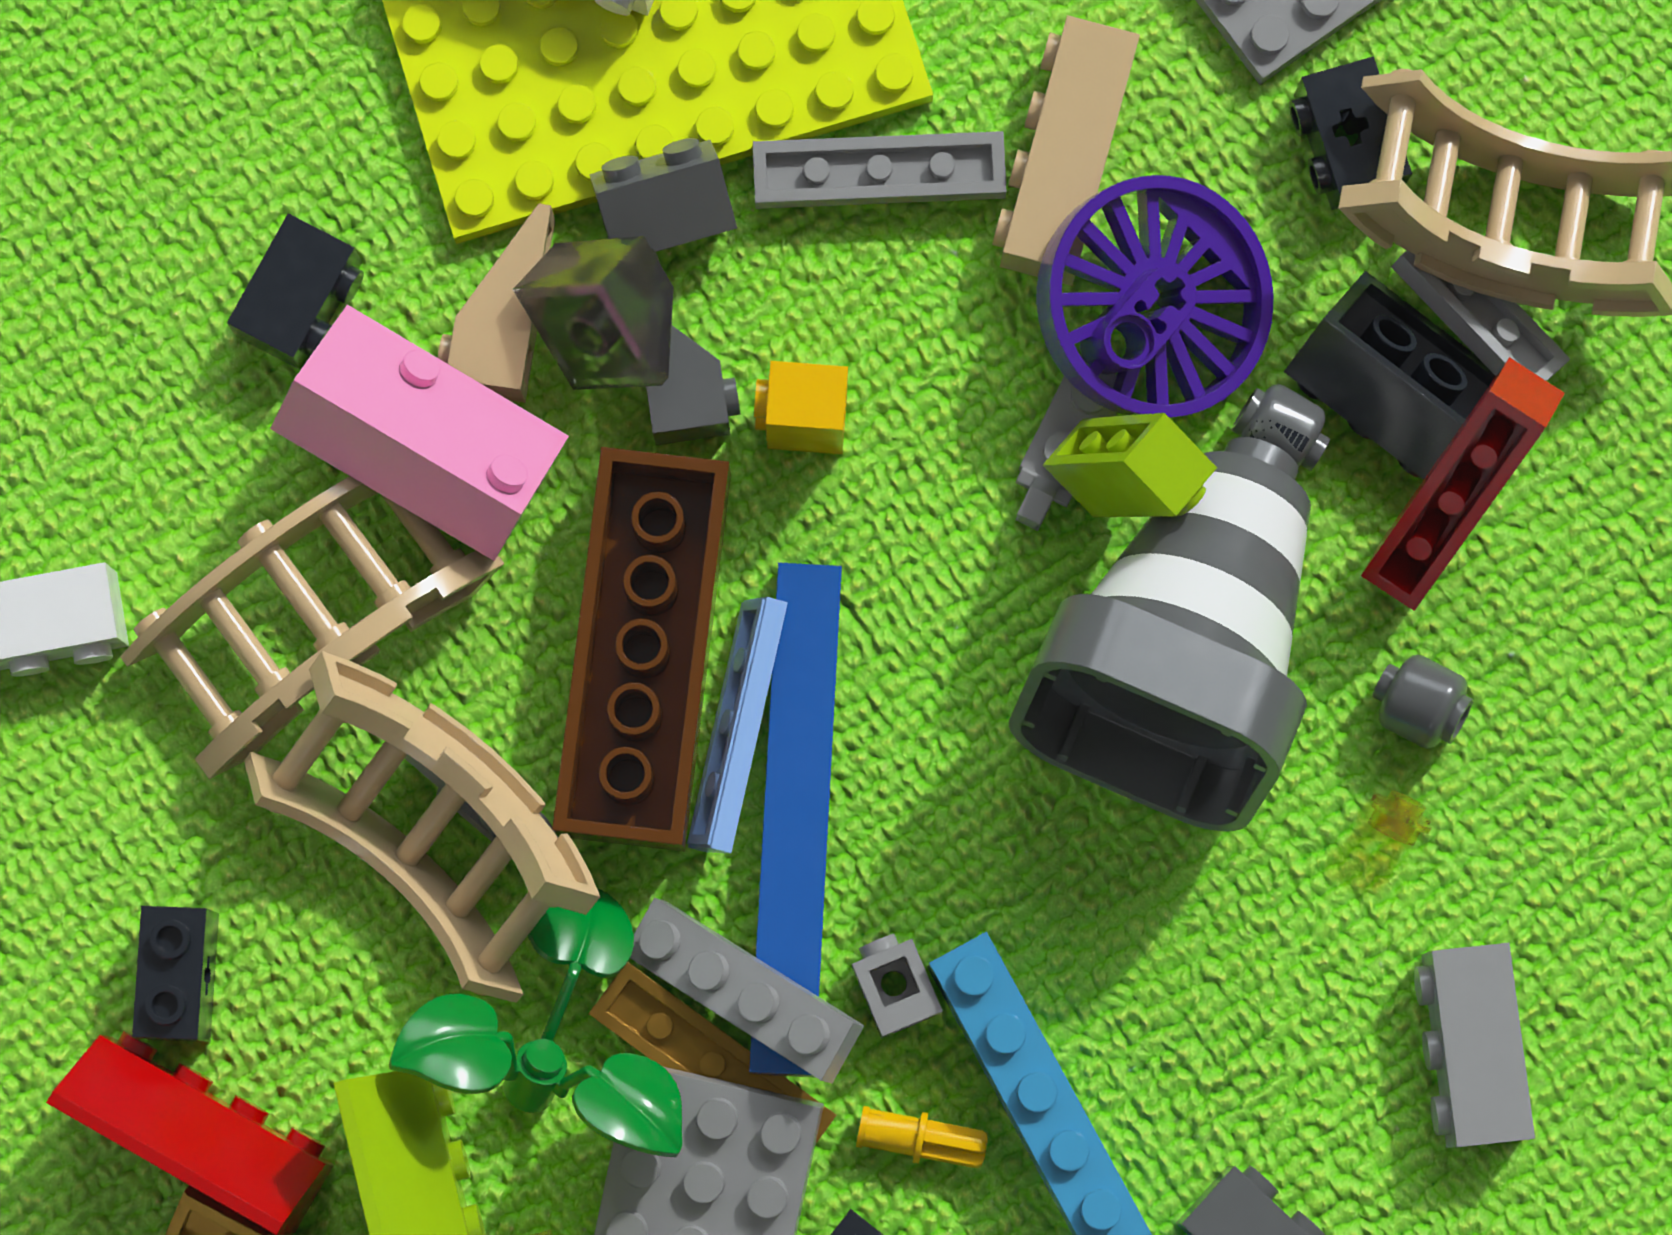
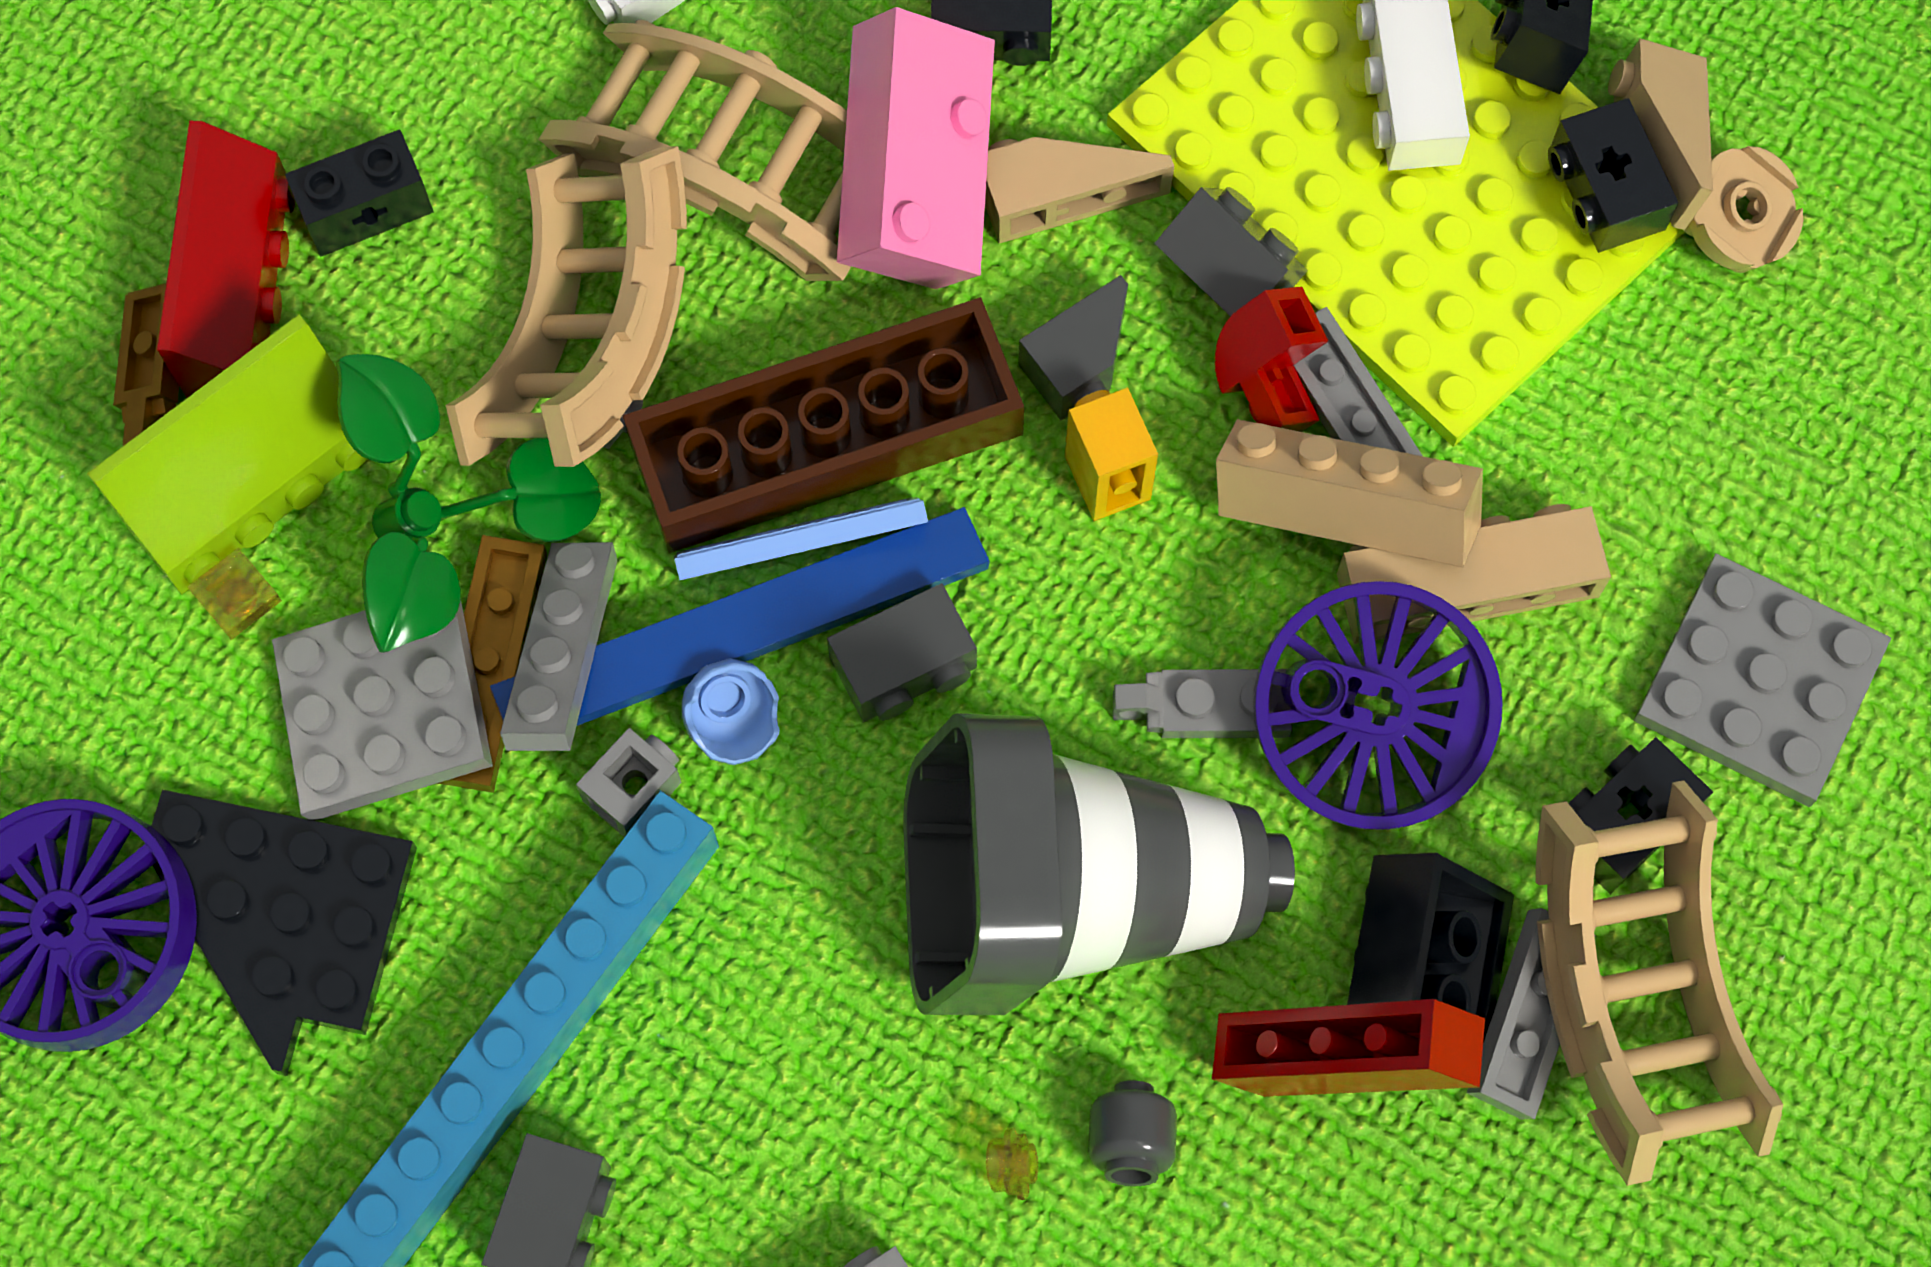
camera: 65 degrees right, 10 degrees down
clear smoke slope [512,236,674,390] -> none
yellow axle [856,1106,988,1168] -> none
lime brick [1043,413,1217,517] -> none
dark grey head [1231,384,1330,471] -> none
none -> light blue hair [682,658,780,765]
none -> dark grey brick [827,583,977,723]
none -> red brick [1215,286,1328,432]
none -> tan brick [1216,419,1483,567]

